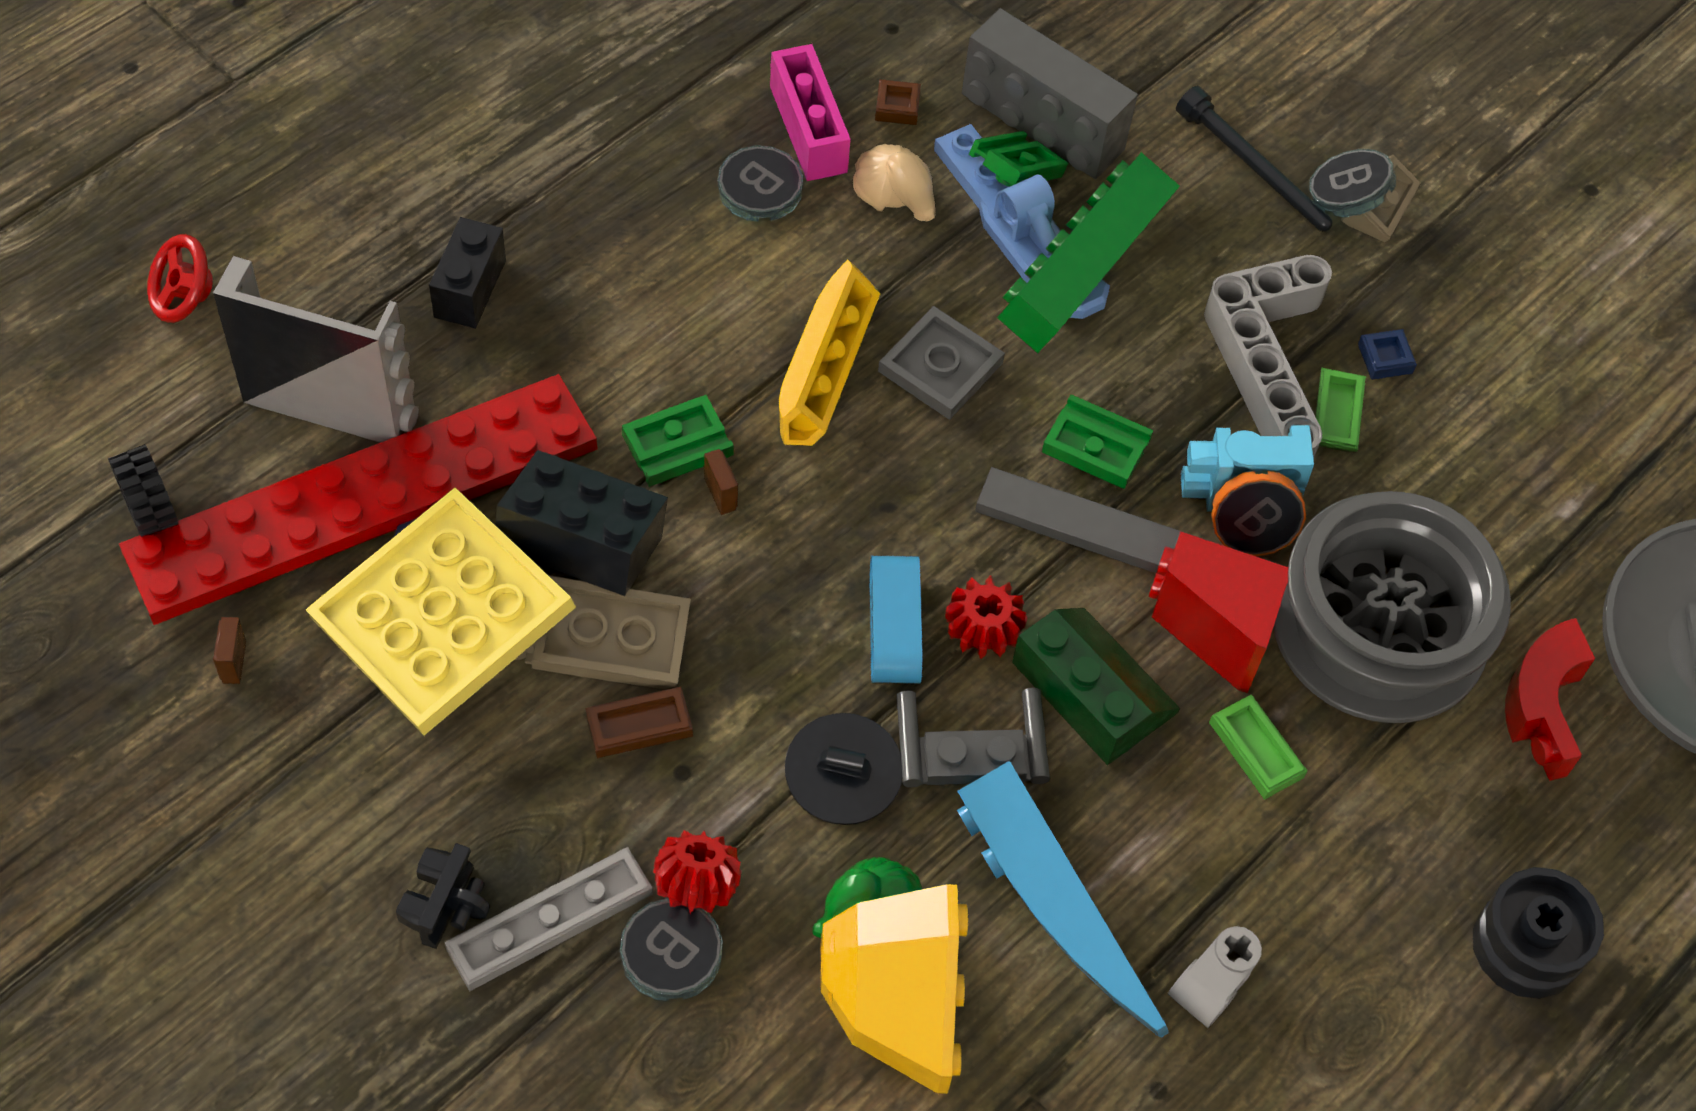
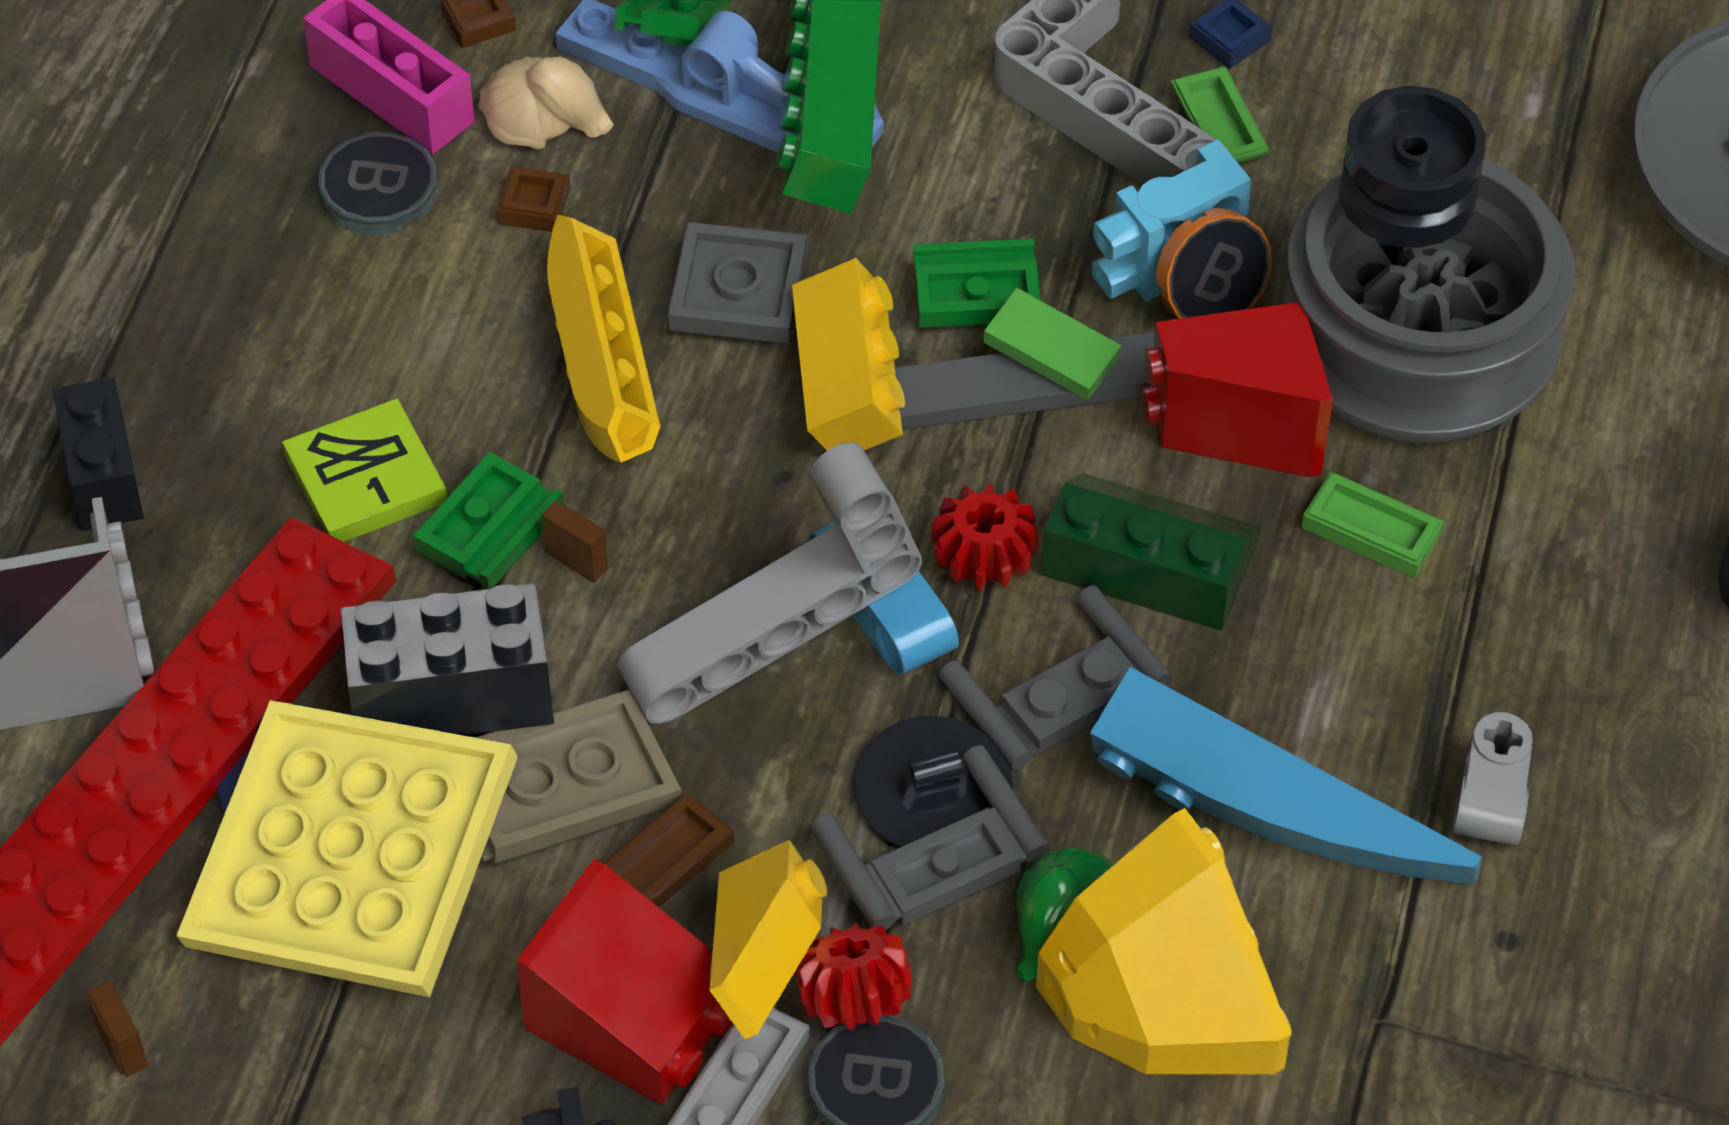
camera: 25 degrees left, 5 degrees down
red arch [1505,618,1595,781] -> none
none -> lime tile [282,398,447,542]
none -> reddish brown tile [497,166,570,232]
none -> red slope [516,859,733,1105]
none -> light grey beam [617,442,922,724]
none -> yellow slope [710,840,827,1040]
none -> yellow brick [792,258,905,451]
none -> dark grey plate [810,745,1050,930]
none -> bright green tile [983,288,1122,400]
none -> black wheel [1339,86,1486,248]

